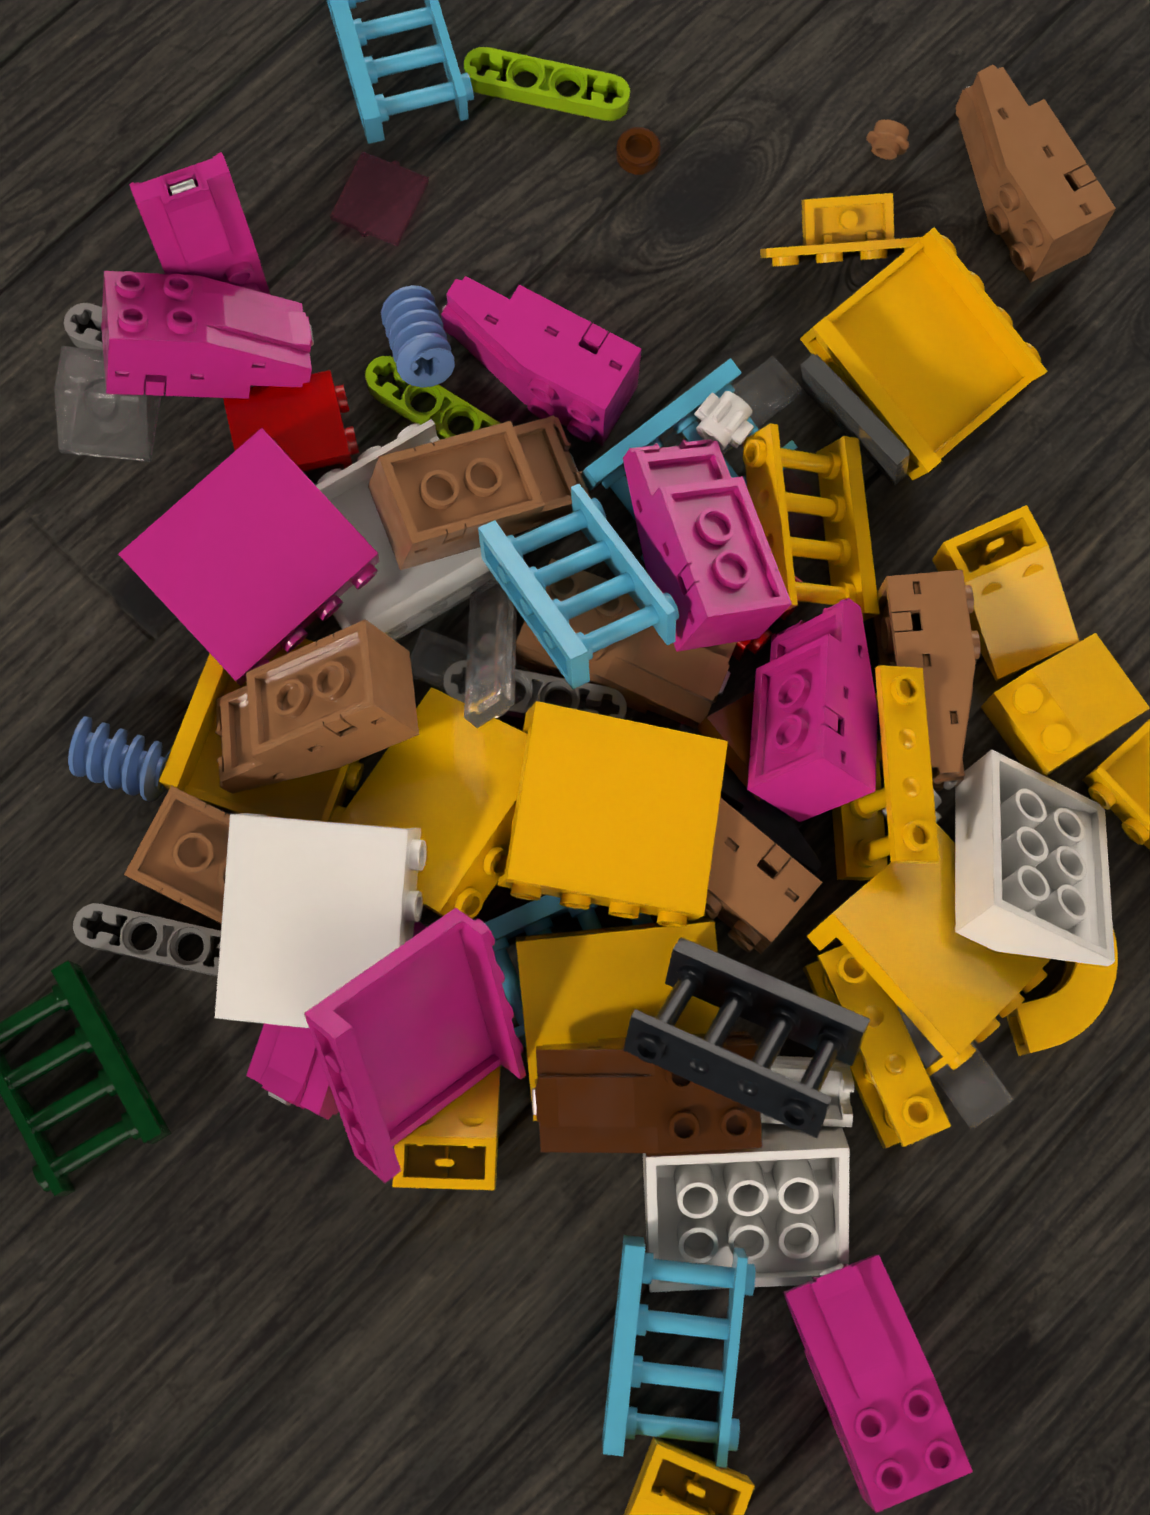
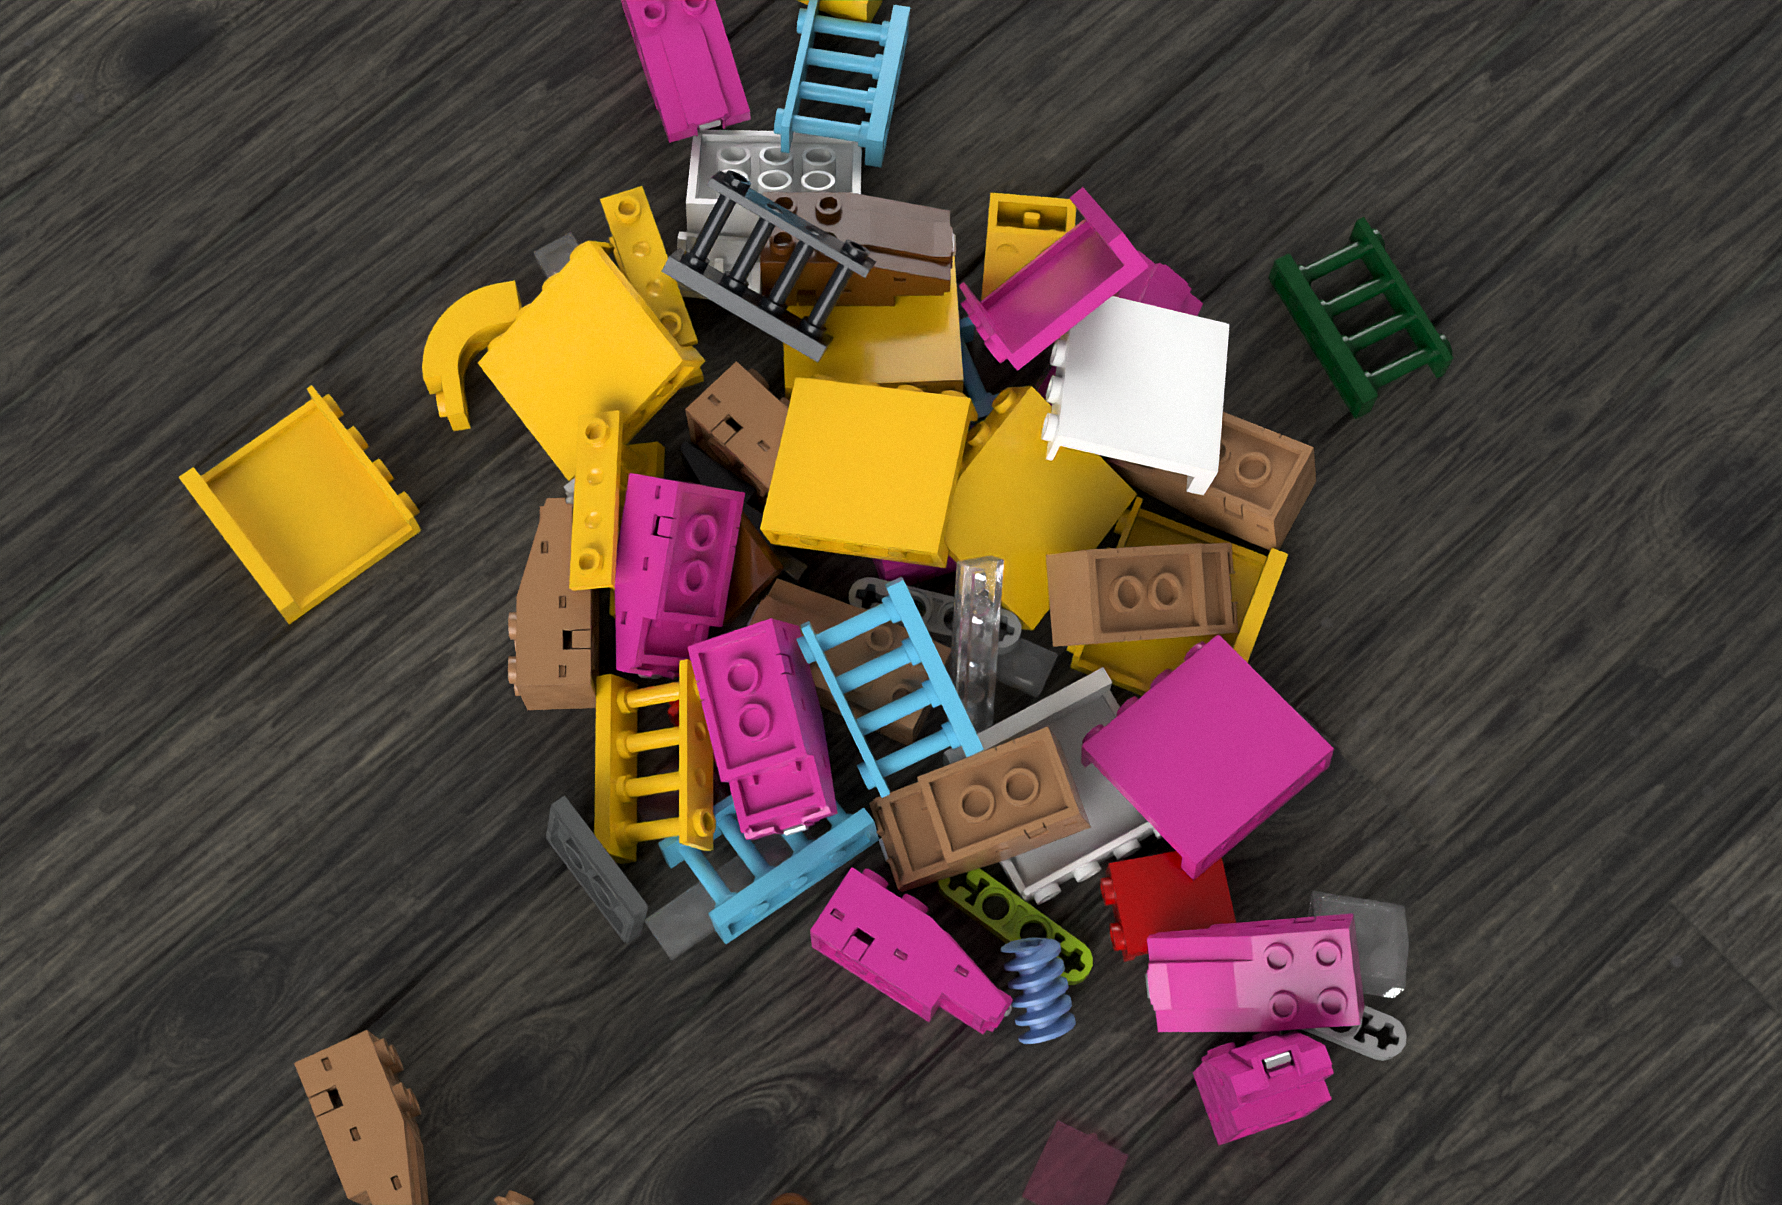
camera: 175 degrees left, 5 degrees down
medium blue piece [68,716,171,802] -> none
light grey beam [73,903,221,977] -> none
white gear [694,391,754,450] -> none
yellow bracket [760,193,922,267] -> none
yellow panel [800,227,1047,481] -> none
yellow slope [932,505,1080,681] -> none
white slope [955,749,1115,966] -> none
yellow slope [981,633,1150,776] -> none

